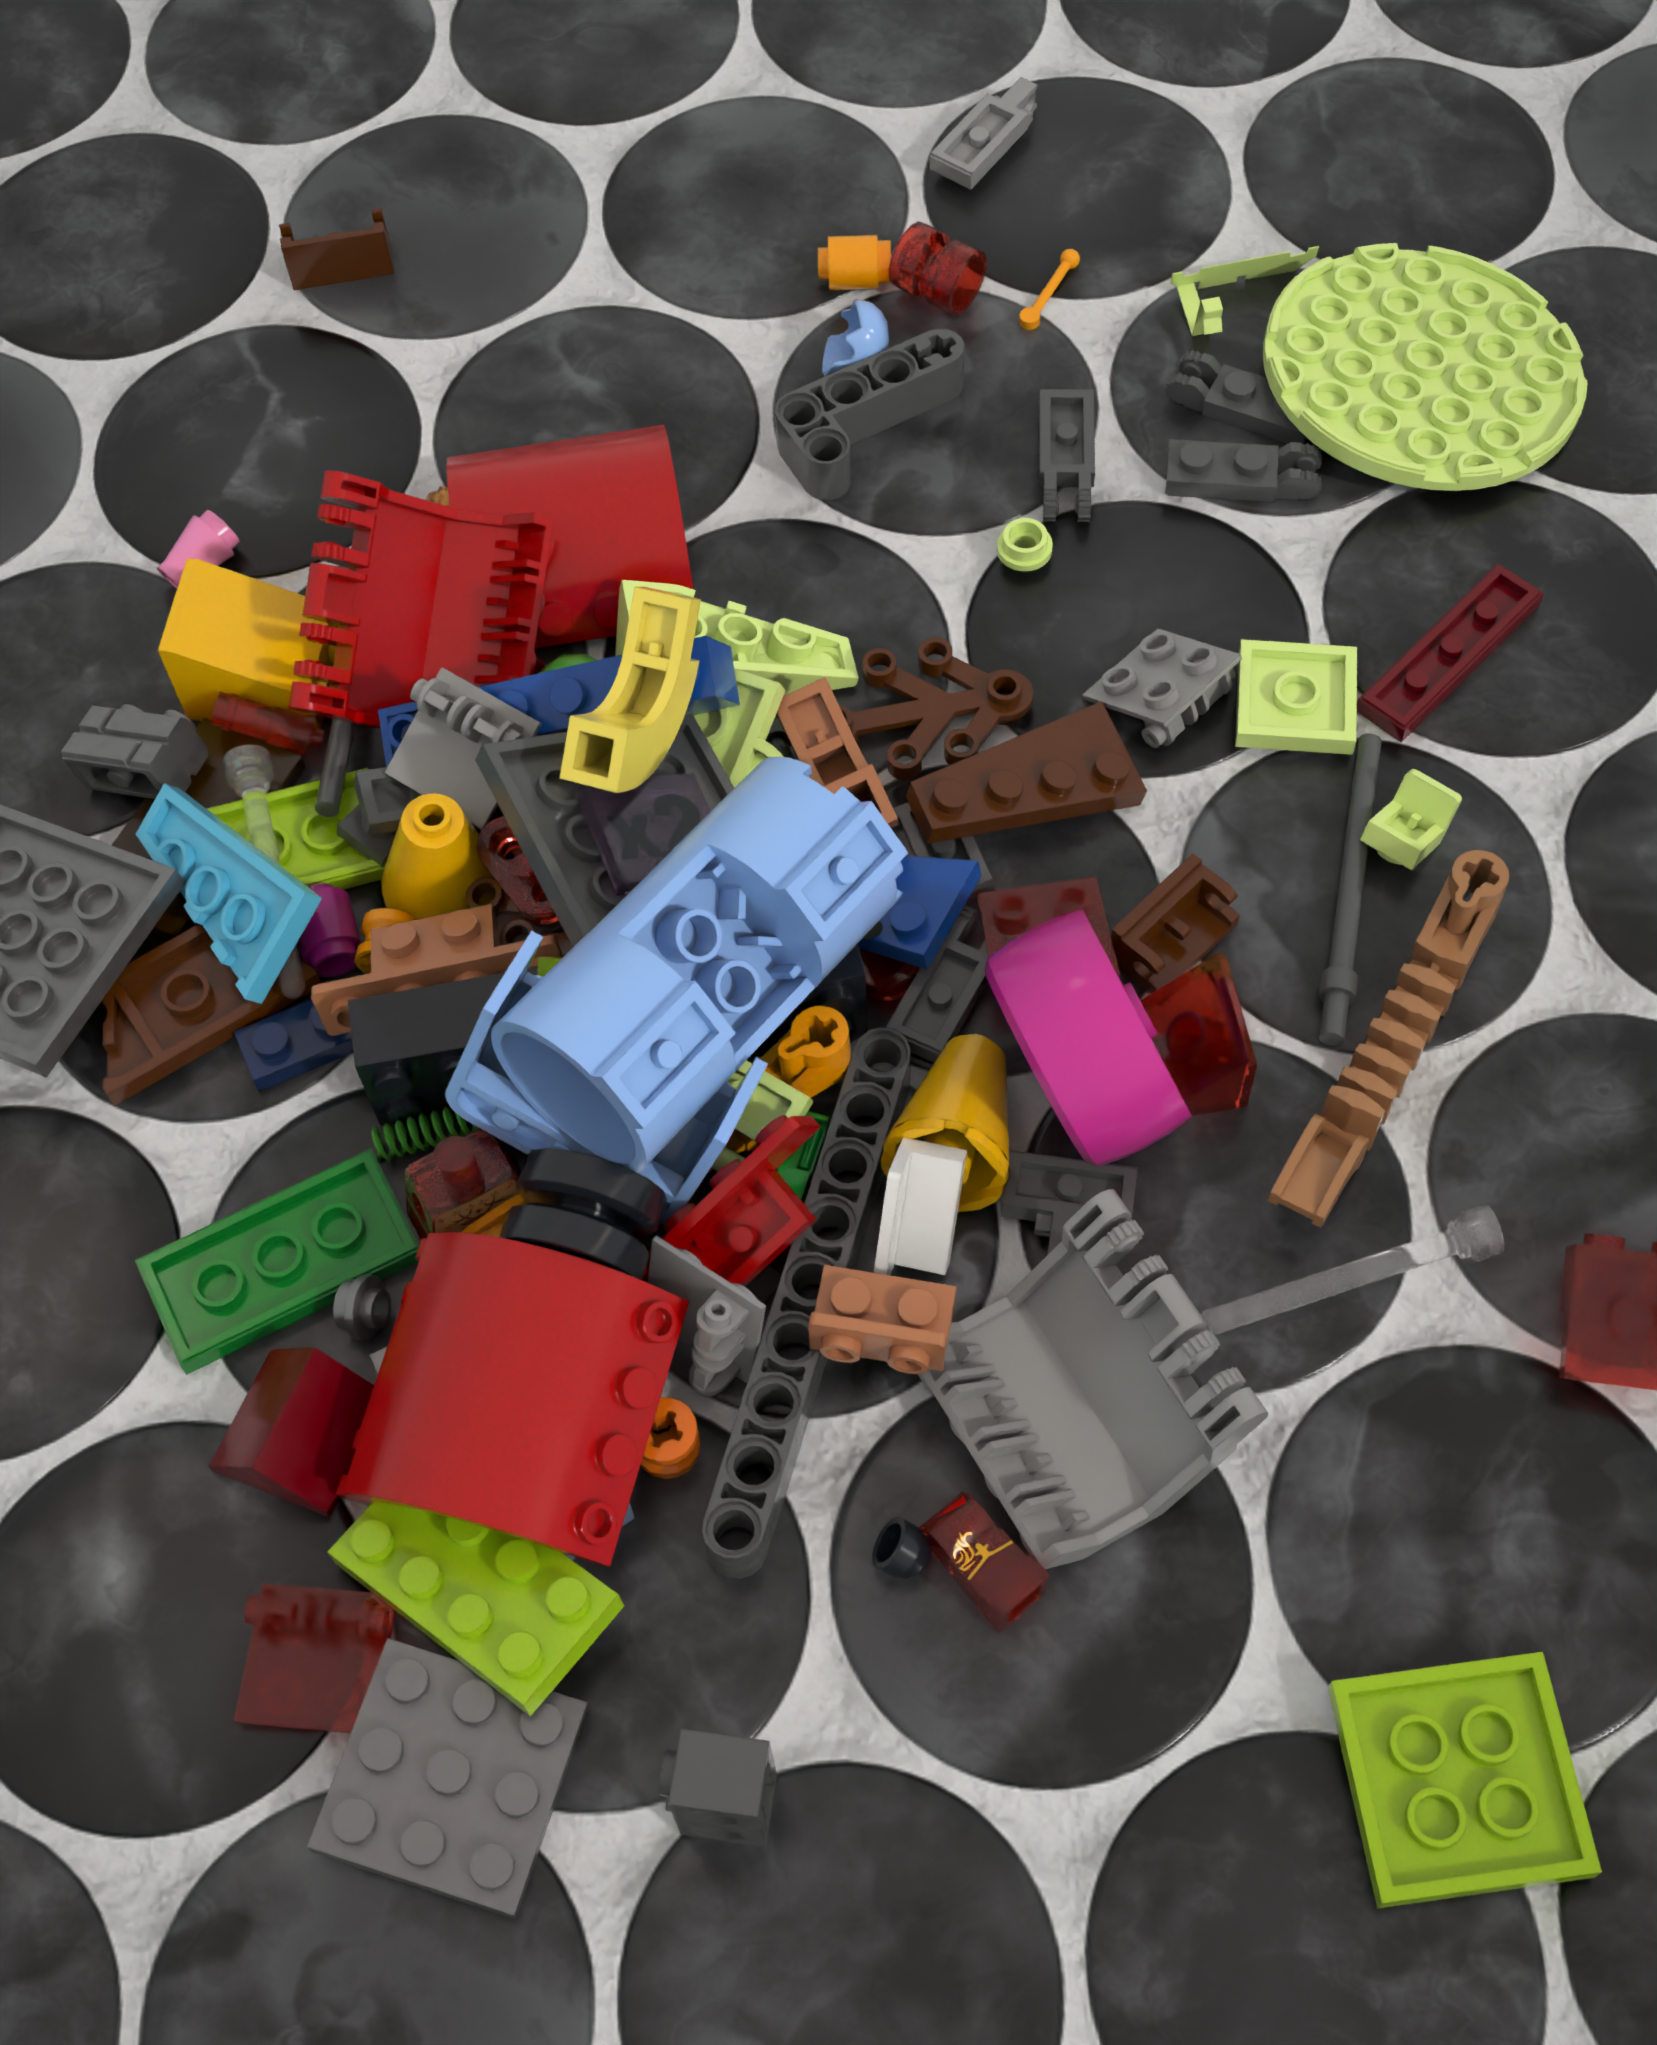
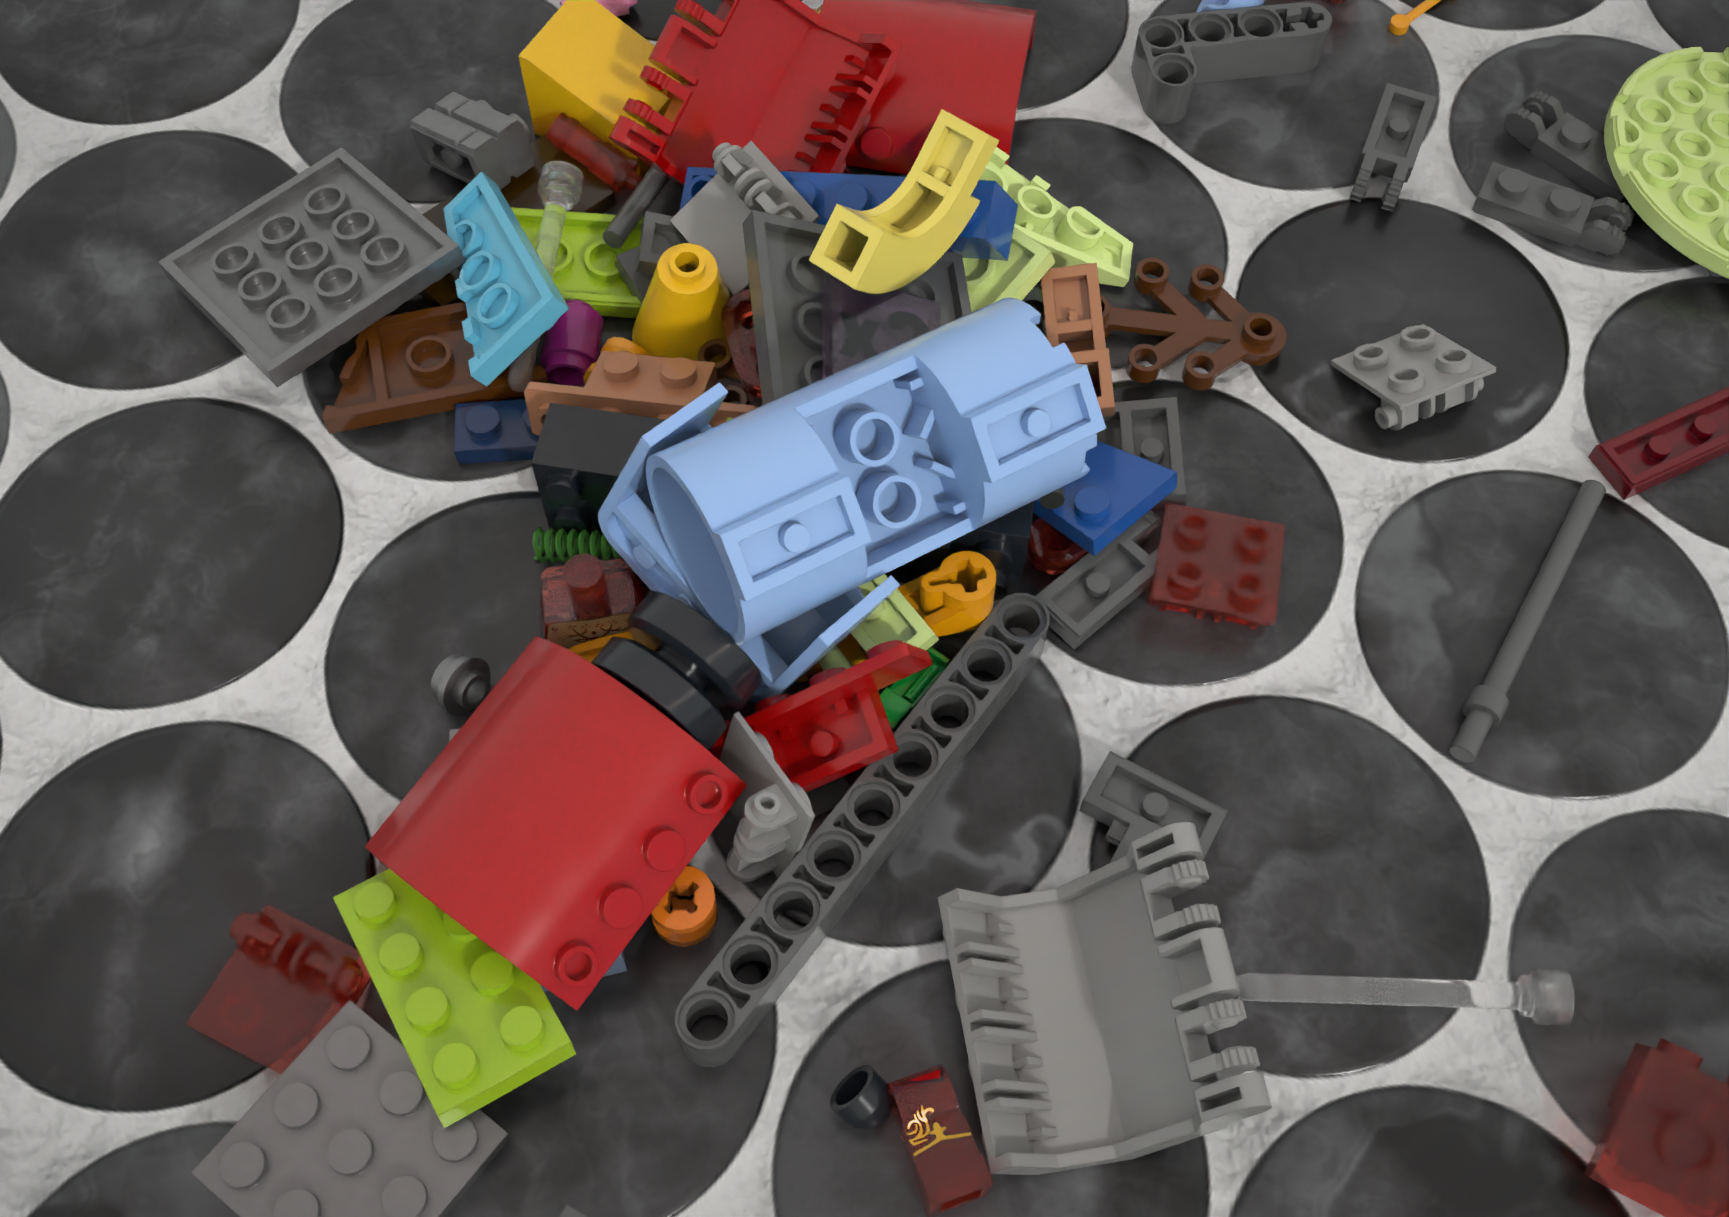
camera: 15 degrees right, 0 degrees up
green tile [135,1148,419,1375] -> none
dark red slope [208,1347,374,1518] -> none
nougat bracket [808,1265,957,1374] -> none
white panel [874,1137,967,1275] -> none
yellow cone [881,1034,1010,1212] -> none
reddish brown wing [906,701,1147,844] -> none
dark pink wheel [984,909,1192,1167] -> none
yellowish green plate [997,518,1053,571] -> none
reddish brown hinge [1108,853,1240,1000] -> none
clear red slope [1141,952,1257,1116] -> none
yellowish green piece [1170,246,1319,336] -> none
yellowish green plate [1235,639,1357,755] -> none
medium nougat piece [1268,850,1509,1228] -> none
yellowish green bracket [1360,769,1462,870] -> none

